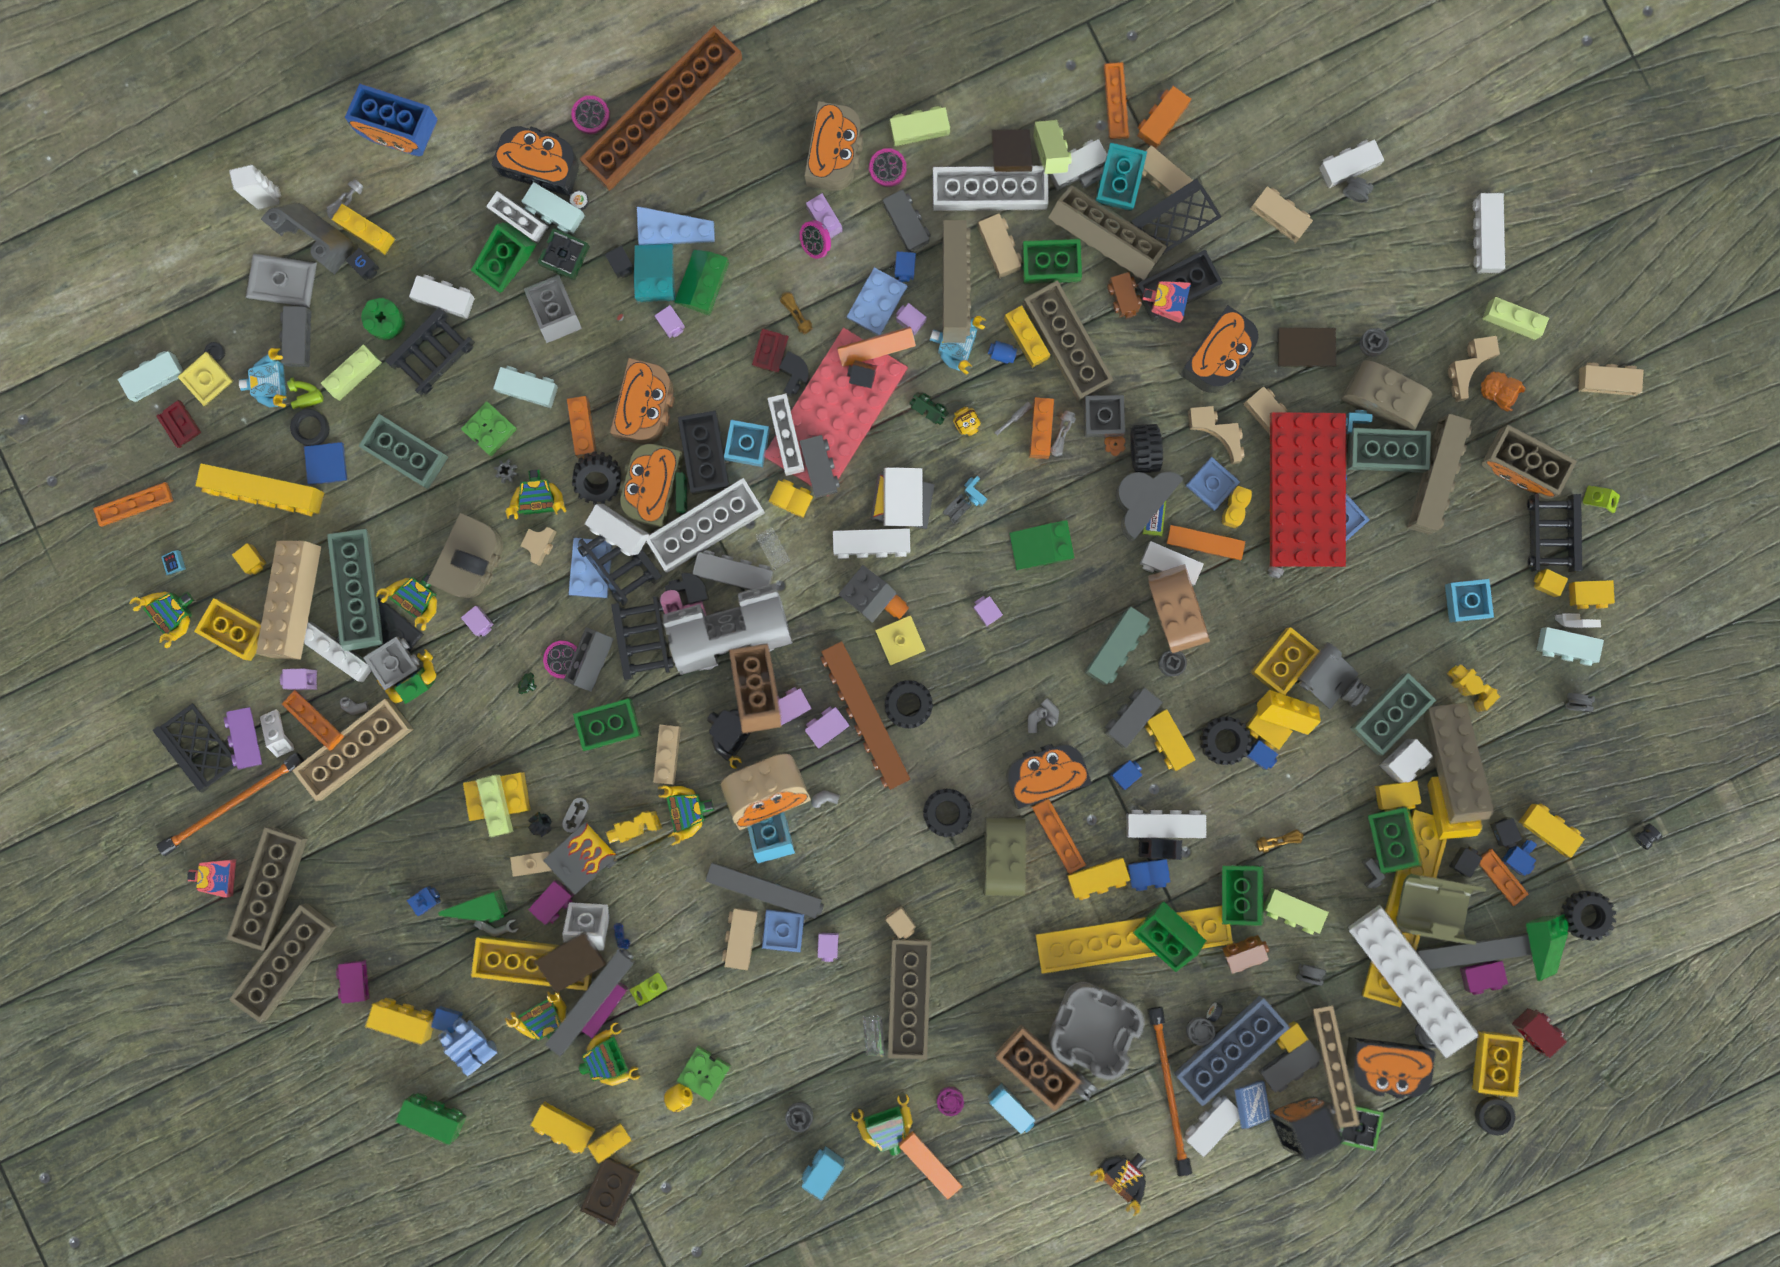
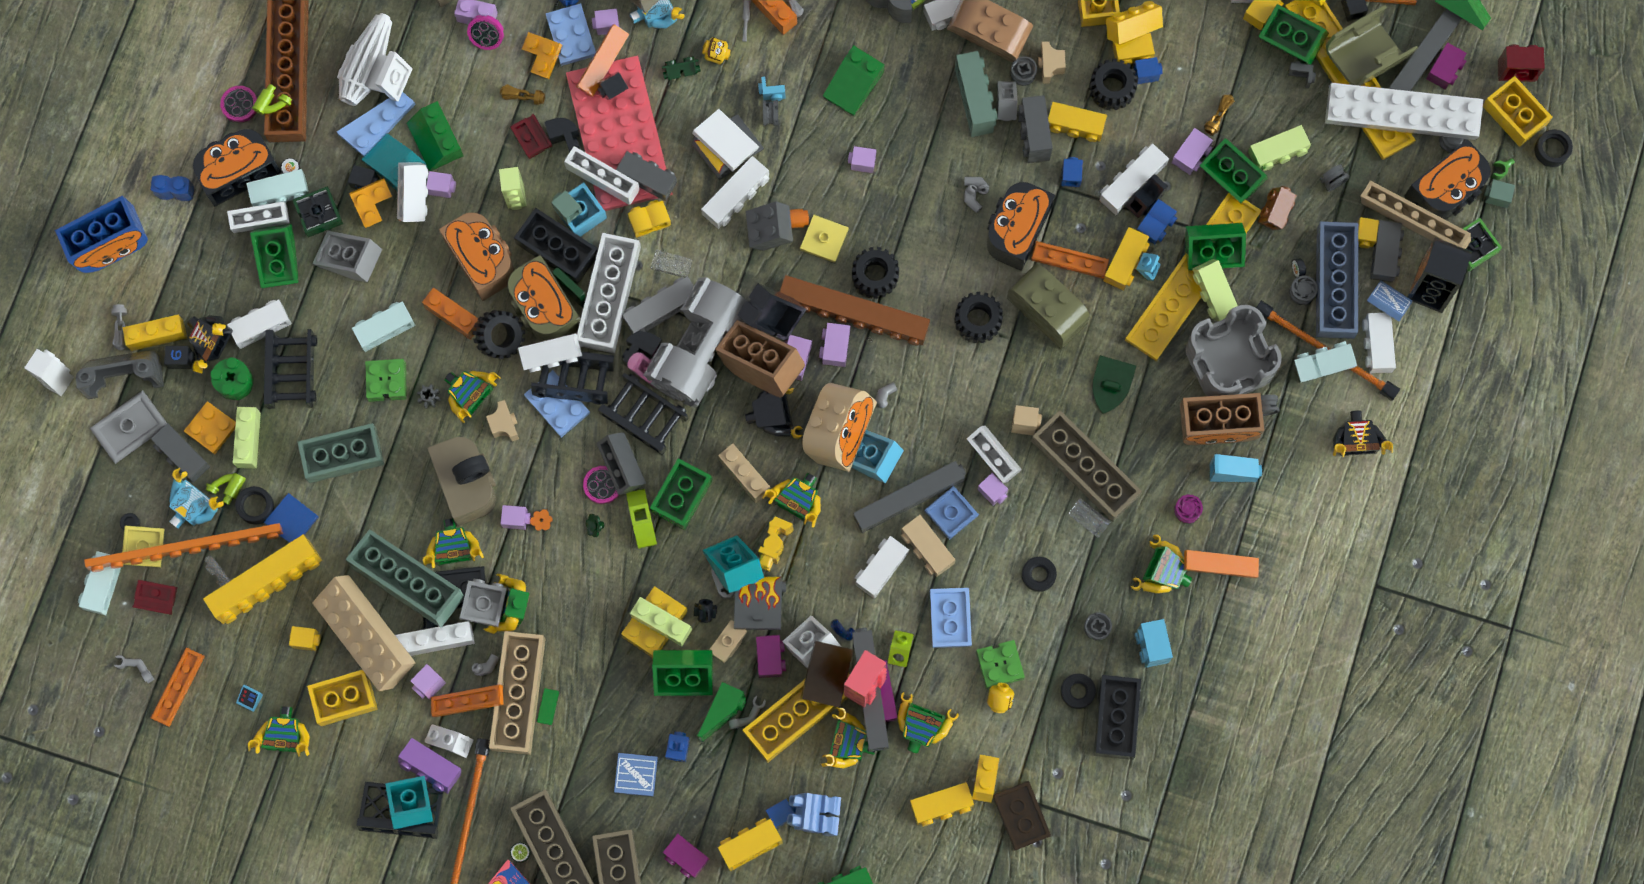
camera: 45 degrees left, 10 degrees down
none -> orange plate [84,523,283,572]
none -> light grey arm [114,655,154,683]
none -> blue brick [150,175,194,201]
none -> light orange plate [184,401,236,455]
none -> torso [187,315,233,374]
none -> clear plate [204,555,231,587]
none -> lime plant [252,84,292,115]
none -> white piece [337,13,412,106]
none -> light orange plate [349,178,392,228]
none -> teal brick [385,776,433,829]
none -> white brick [397,162,428,222]
none -> yellowish green brick [499,167,527,210]
none -> tile [510,842,531,863]
none -> light orange plate [522,32,562,79]
none -> orange plant [530,509,553,531]
none -> green sticker [537,688,559,725]
none -> sand green brick [551,190,582,224]
none -> medium blue tile [614,753,658,797]
none -> lime slope [626,489,657,549]
none -> green brick [652,650,714,696]
none -> teal slope [702,535,764,593]
none -> black piece [738,283,807,341]
none -> coral brick [844,650,887,708]
none -> white brick [855,536,909,599]
none -> light blue plate [930,588,972,648]
none -> white brick [967,426,1022,483]
none -> light grey arch [997,81,1018,121]
none -> black tyre [1022,557,1057,592]
none -> tan brick [1038,42,1066,83]
none -> black tyre [1061,673,1096,709]
none -> dark green shield [1092,355,1136,414]
none -> black brick [1094,675,1141,760]
none -> medium azure bracket [1136,253,1161,281]
none -> lavender brick [1172,128,1213,175]
none -> yellowish green brick [1193,259,1238,321]
none -> light aqua piece [1294,341,1357,383]
none -> sand green brick [1484,179,1515,208]
none -> bright green piece [1491,158,1515,180]

